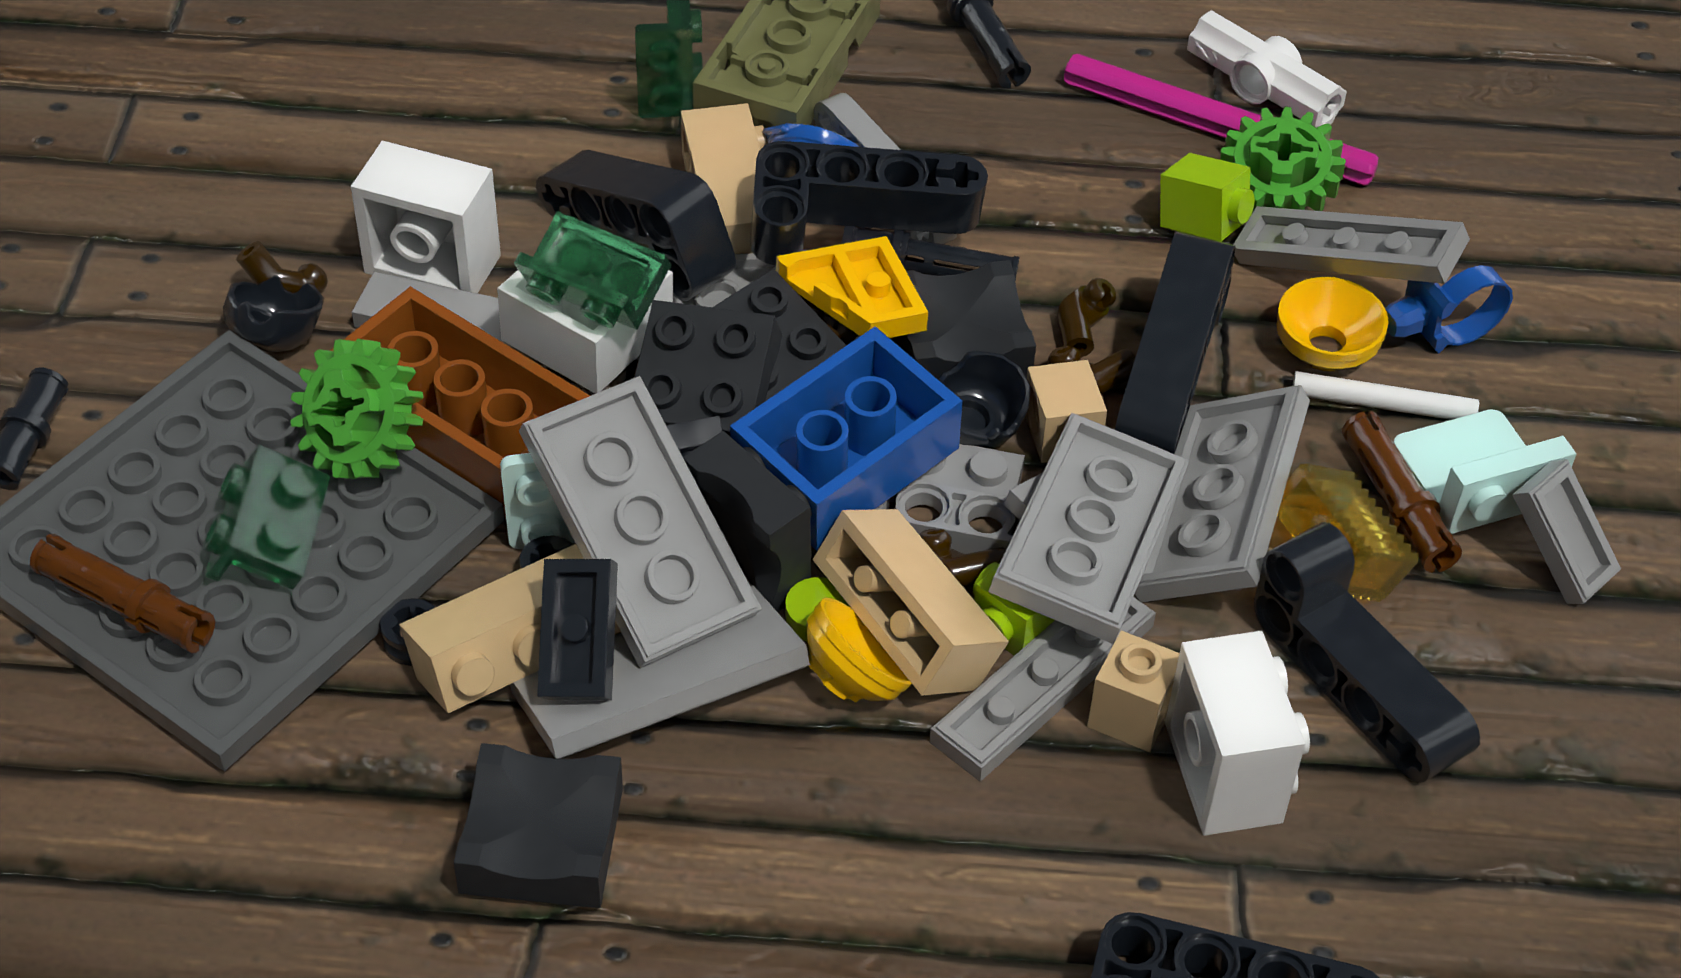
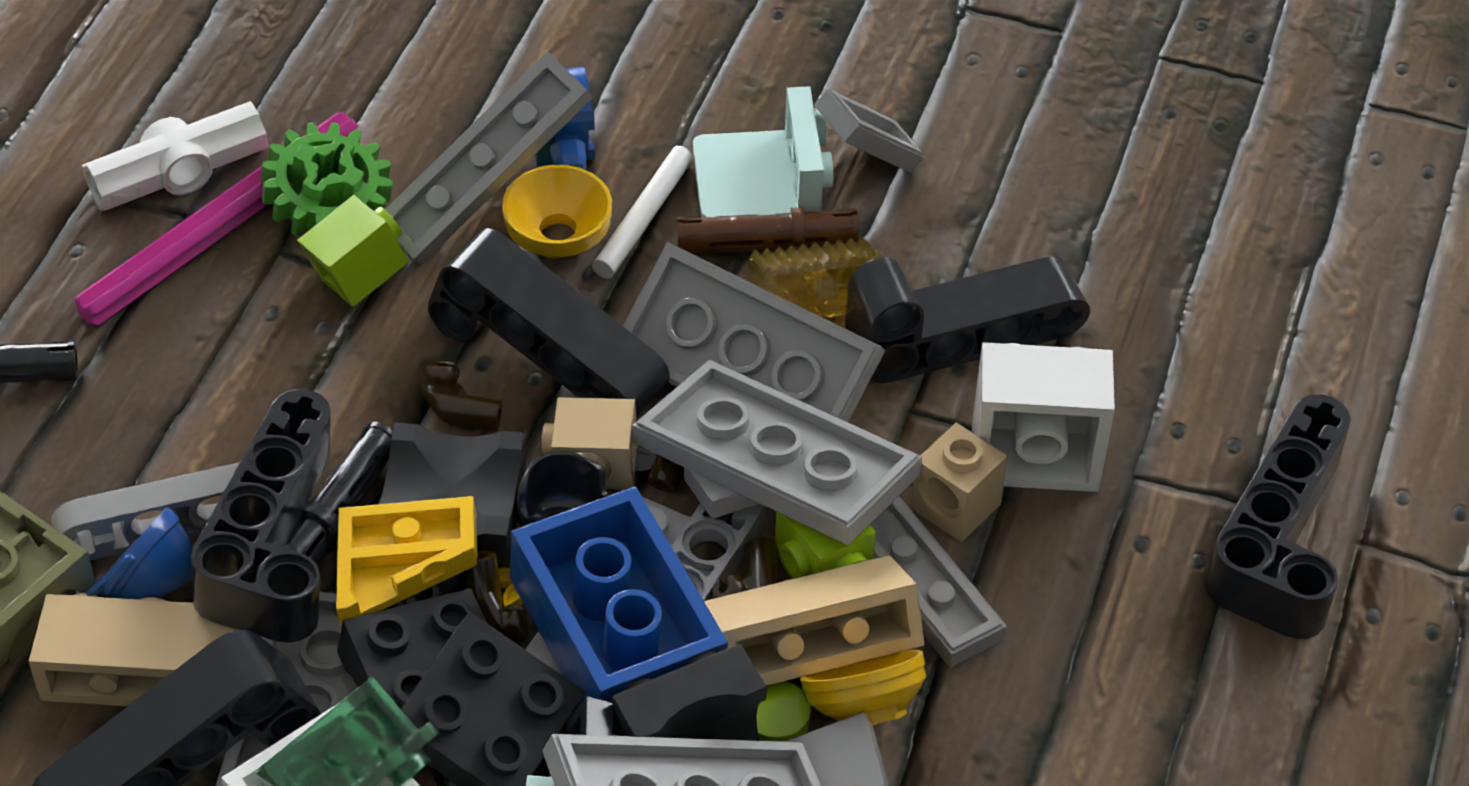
camera: 75 degrees left, 0 degrees up
dark brown arm [1048,346,1136,394] -> none

